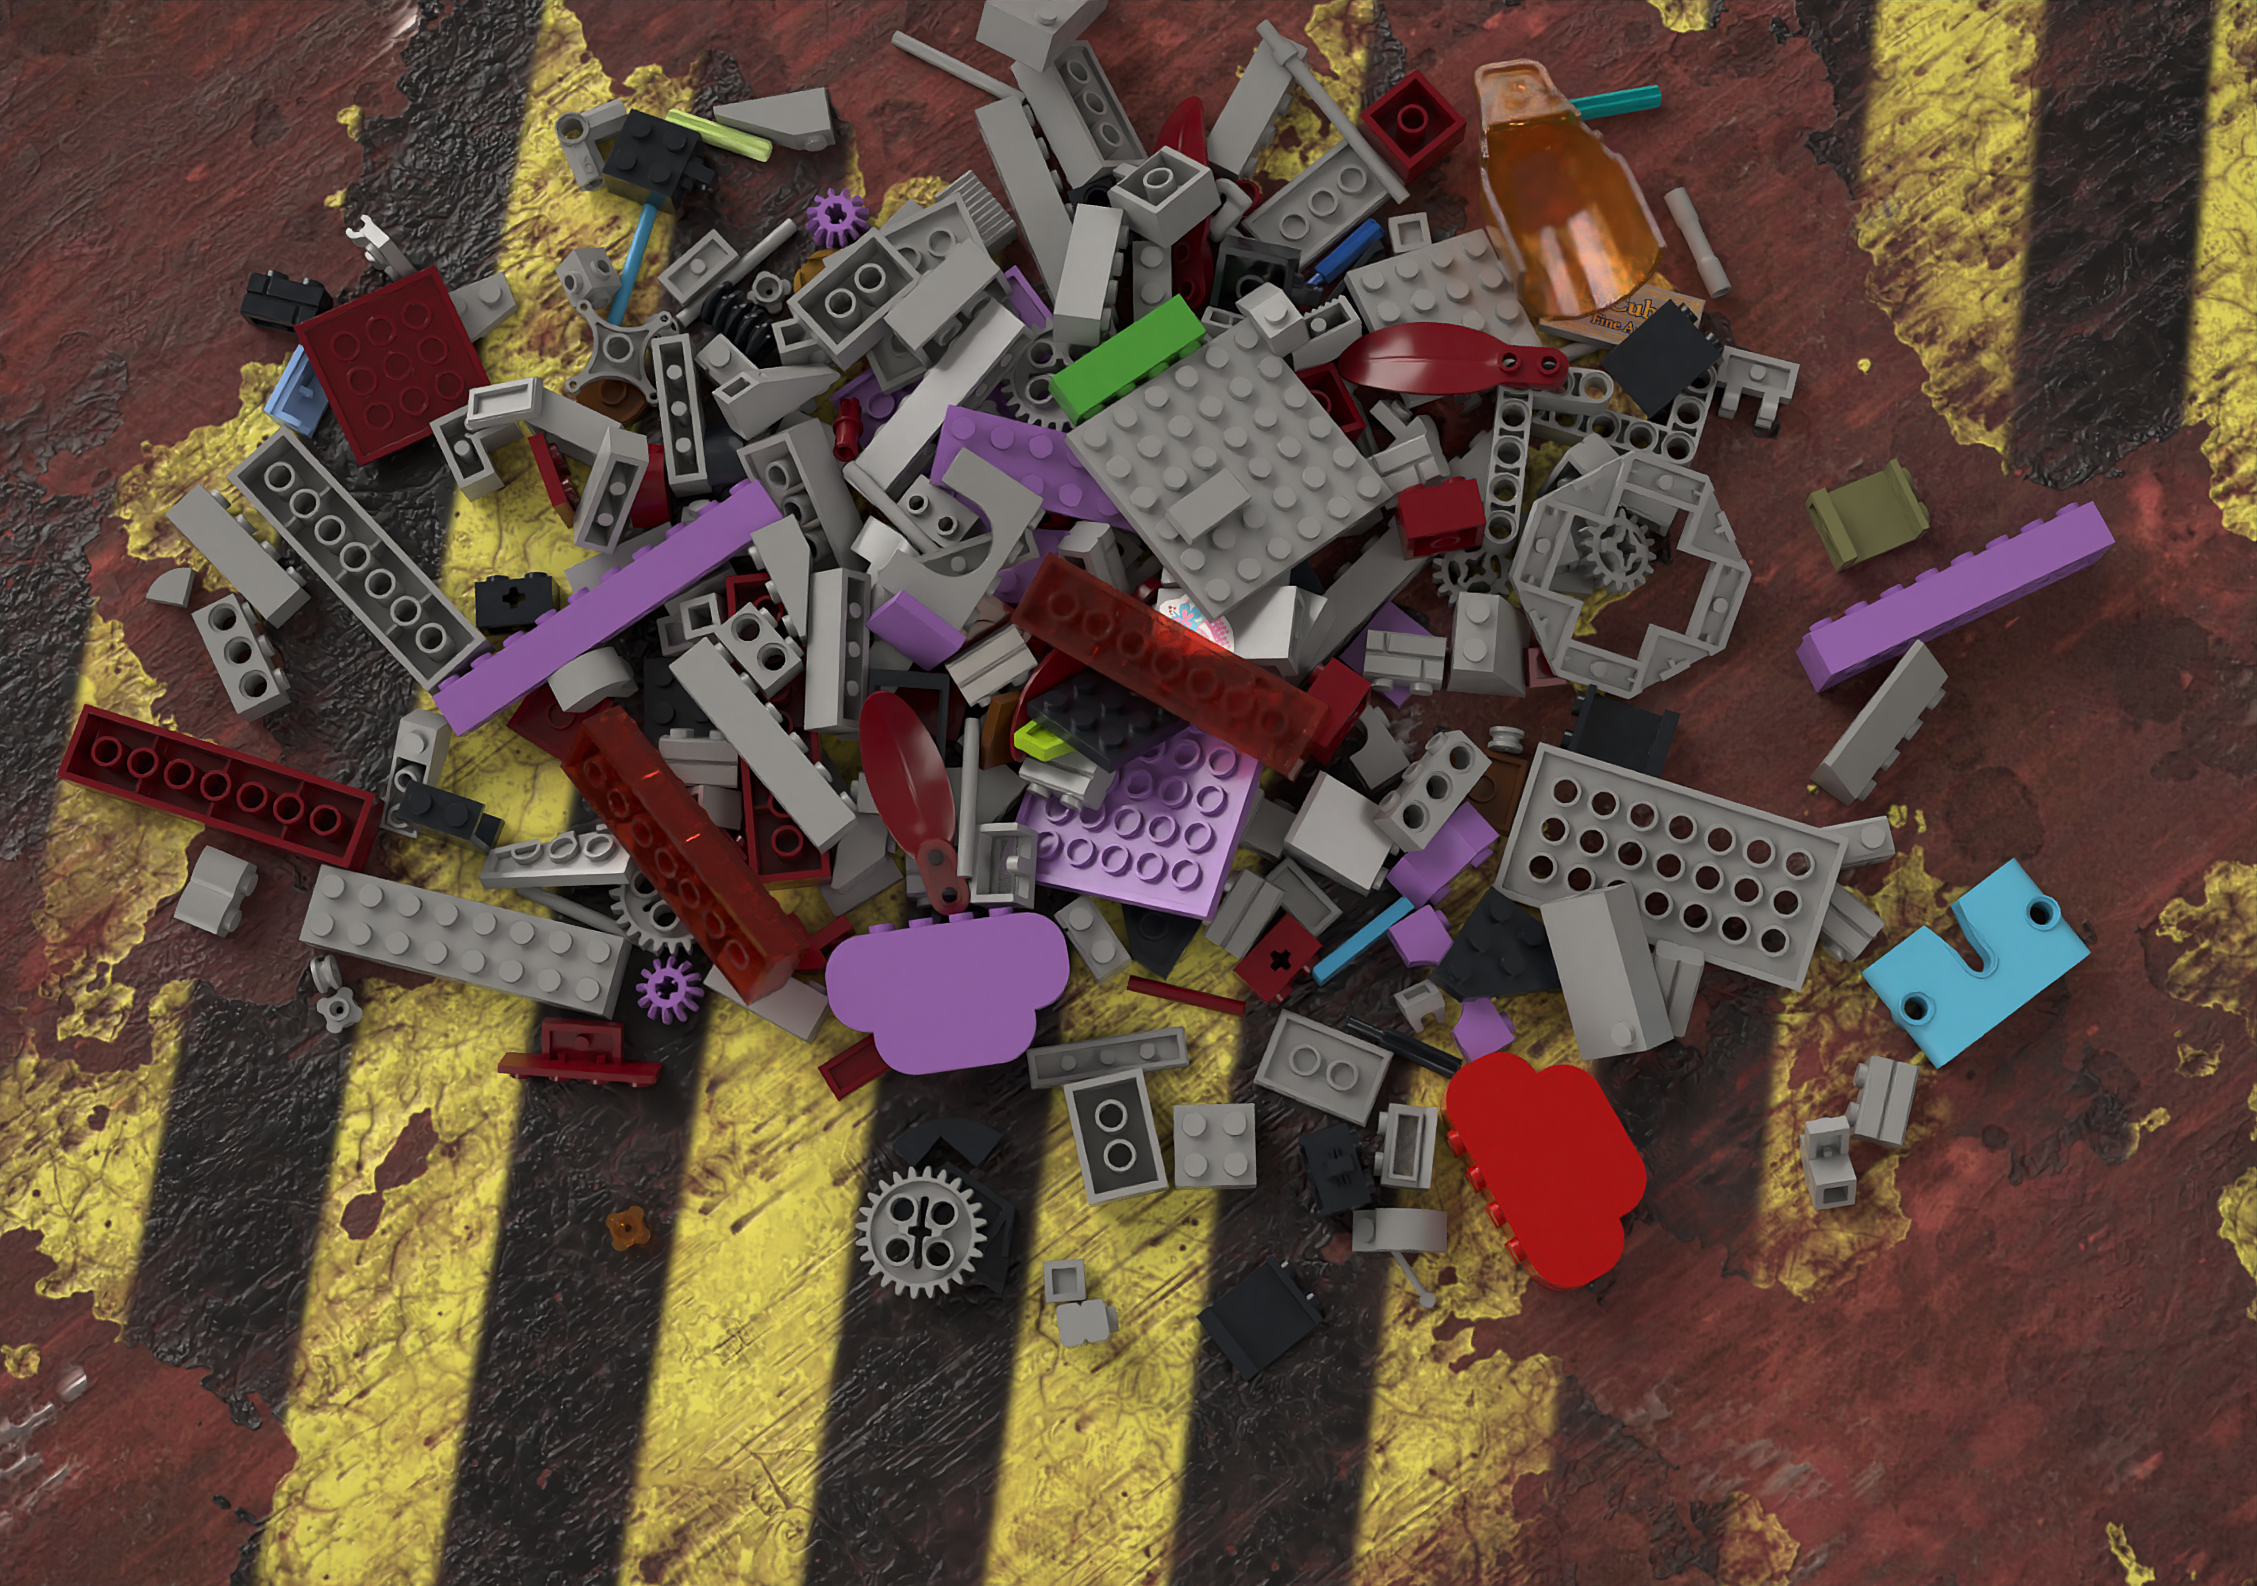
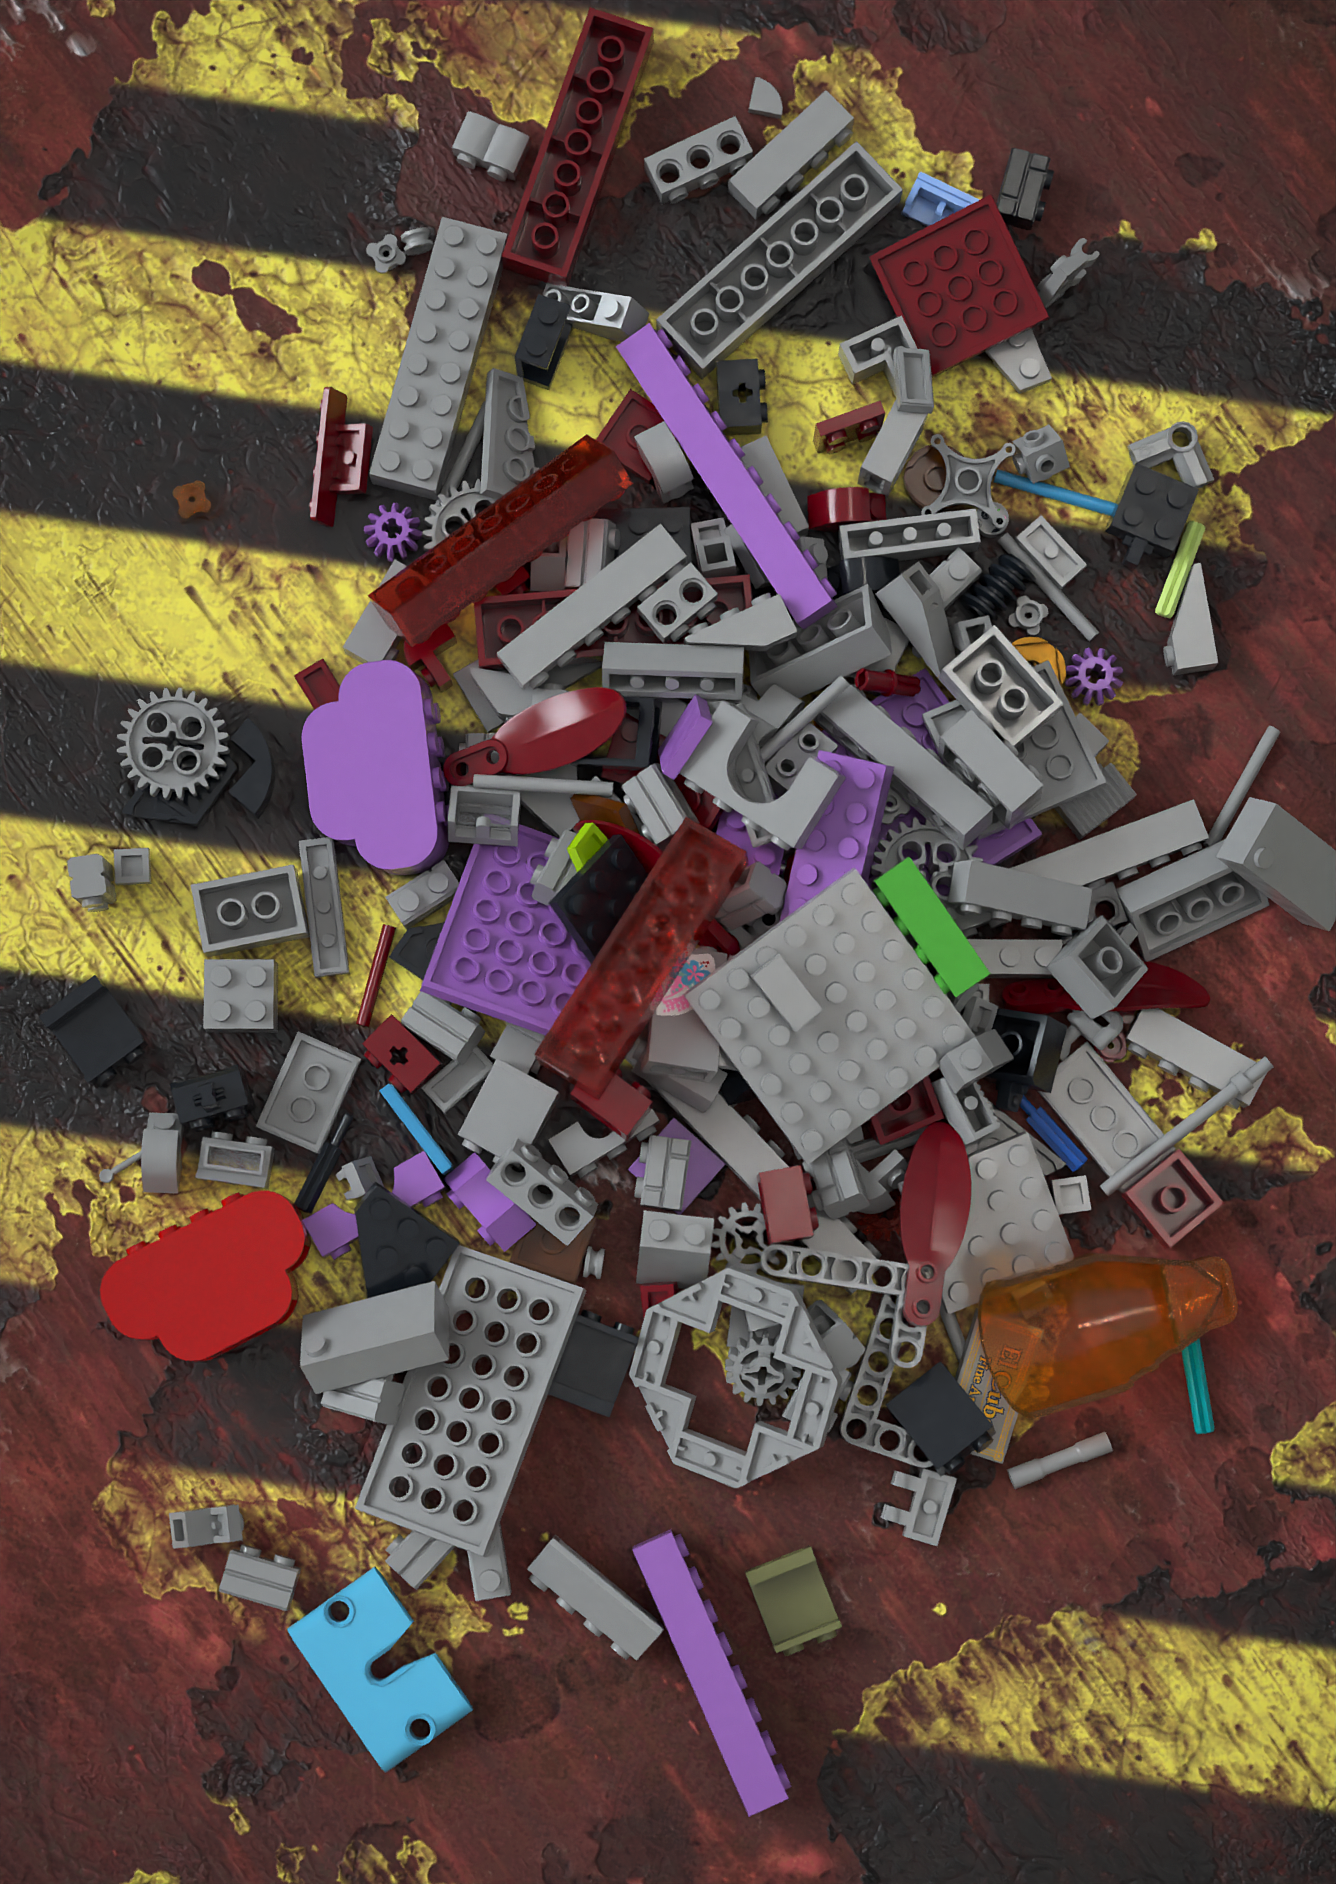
camera: 80 degrees right, 5 degrees up
light grey brick [573,426,649,555] -> none

